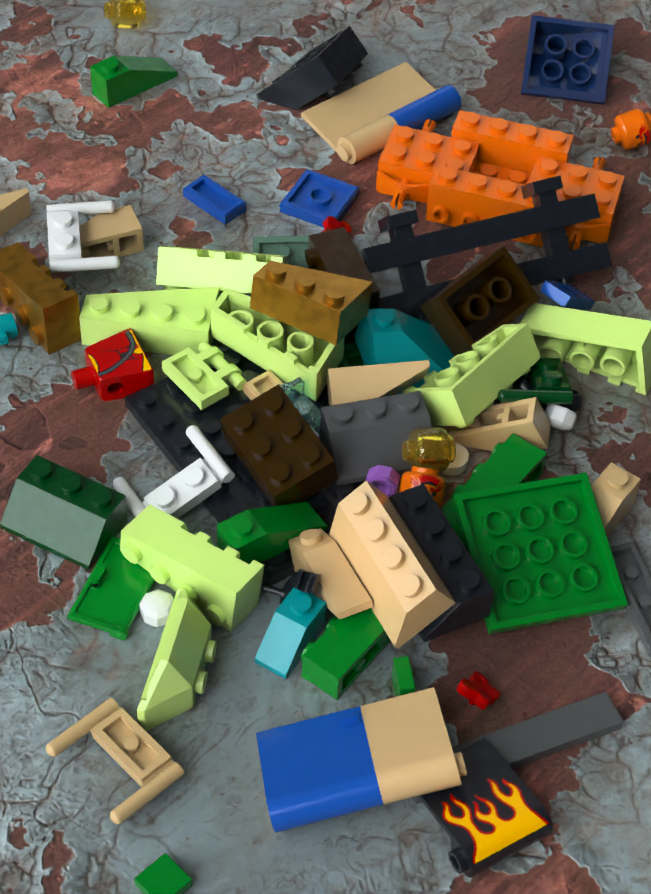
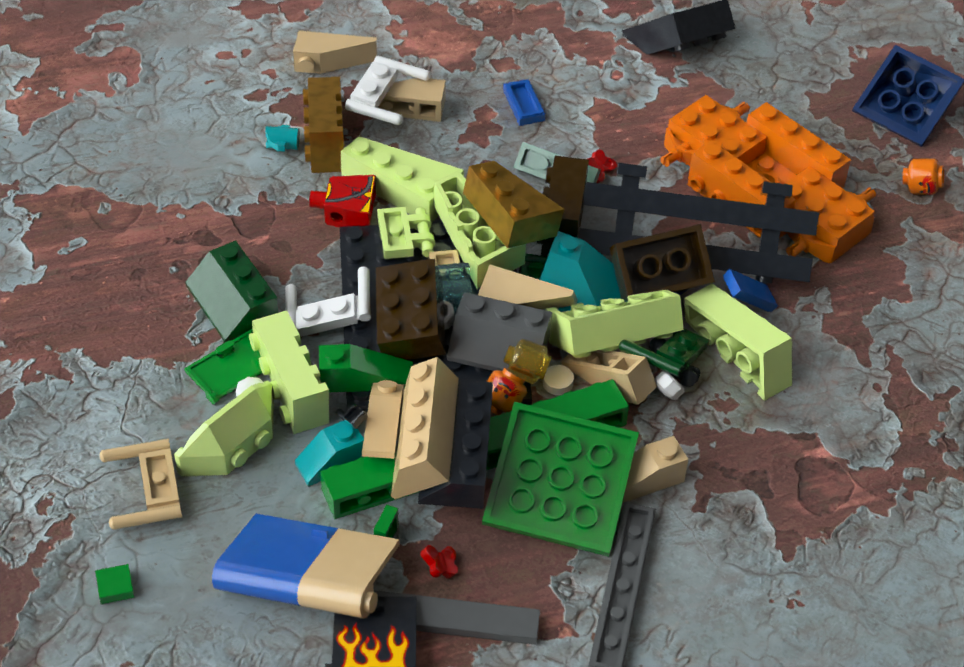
camera: 30 degrees right, 0 degrees up
yellowish green wedge [156,246,287,294] -> none
blue tile [280,169,360,228] -> none
tan door [301,62,461,164] -> none
medium lavender tile [366,465,401,498] -> none

